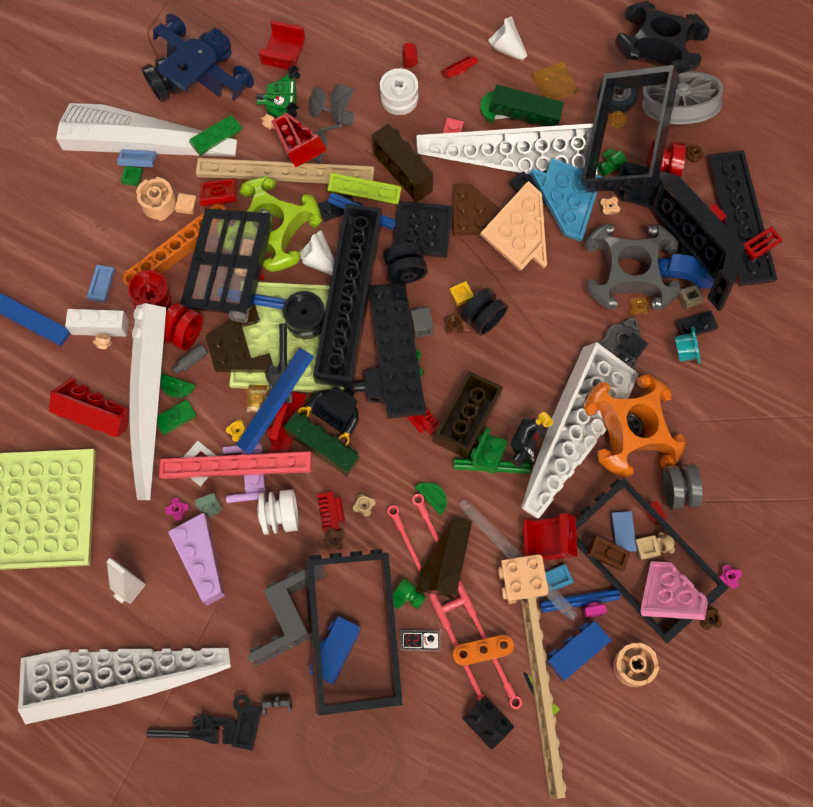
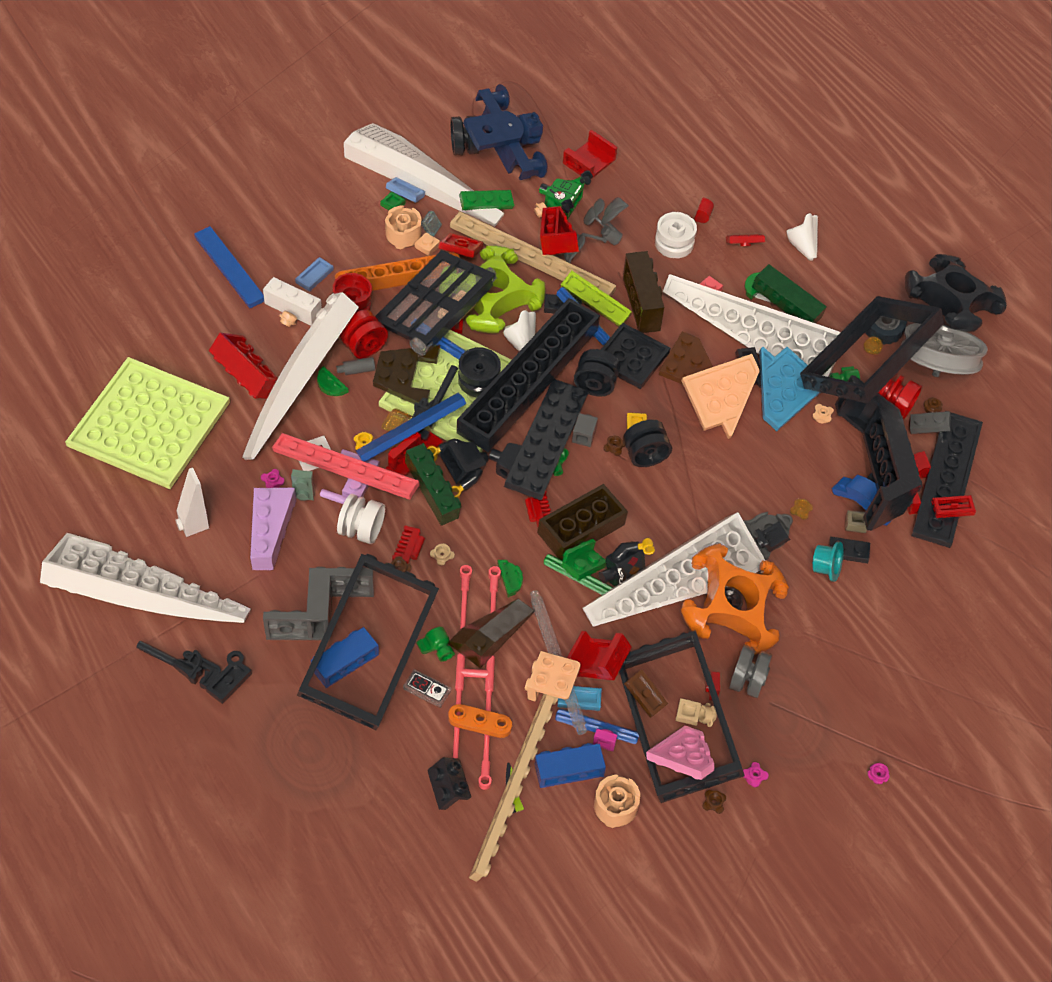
camera: 20 degrees right, 15 degrees down
green plate [157,400,197,436] -> none
black piece [262,694,293,716] -> none
clear yellow plate [532,62,578,100] -> none
dark grey piece [585,223,681,310] -> none
medium blue tile [611,511,637,552] -> none
none -> clear light blue tile [421,211,442,236]
none -> dark grey plate [910,411,951,434]

